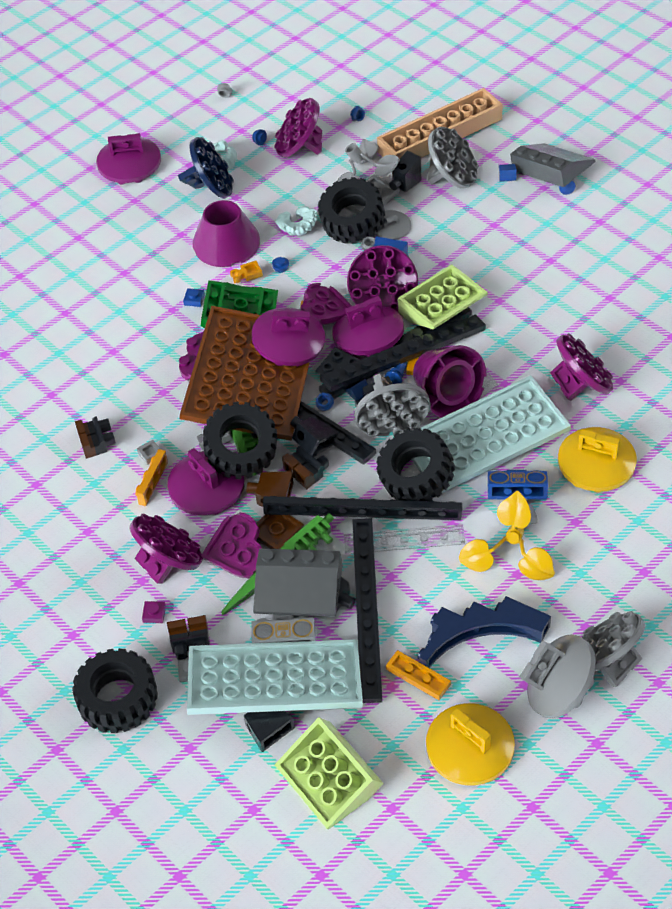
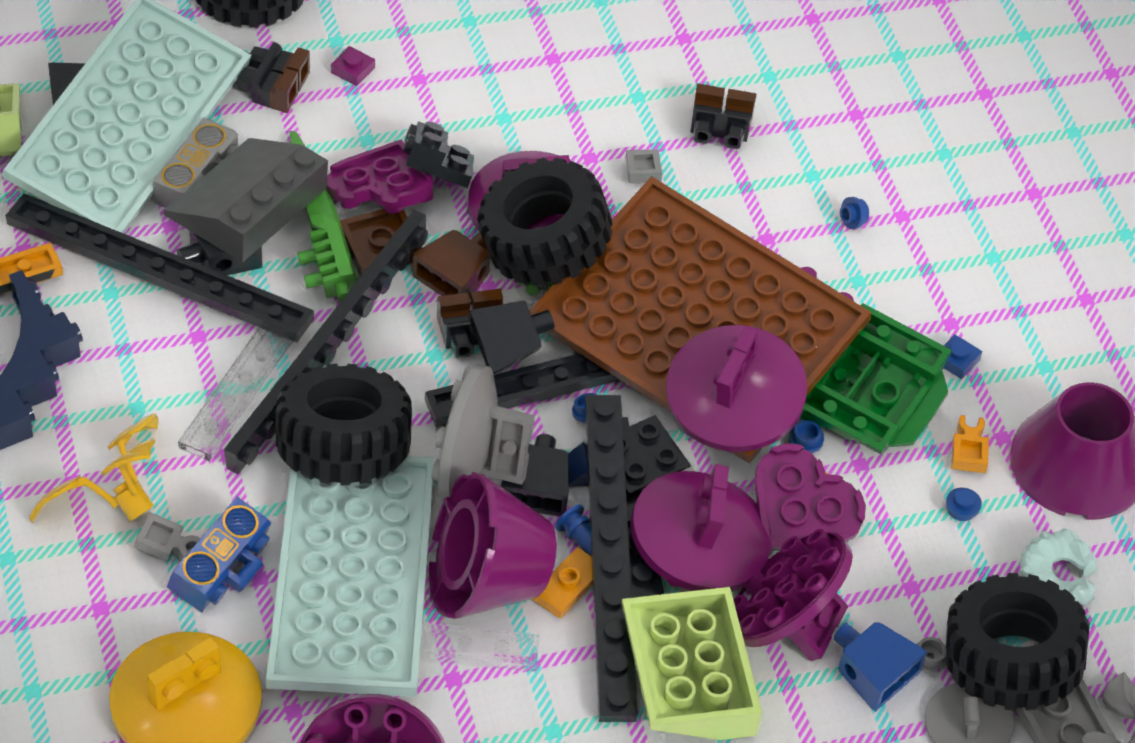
camera: 110 degrees right, 0 degrees up
magenta bracket [129,514,203,584] -> none
light orange plate [135,449,168,506] -> none
none -> black plate [403,121,474,189]
none -> blue plate [840,196,869,229]

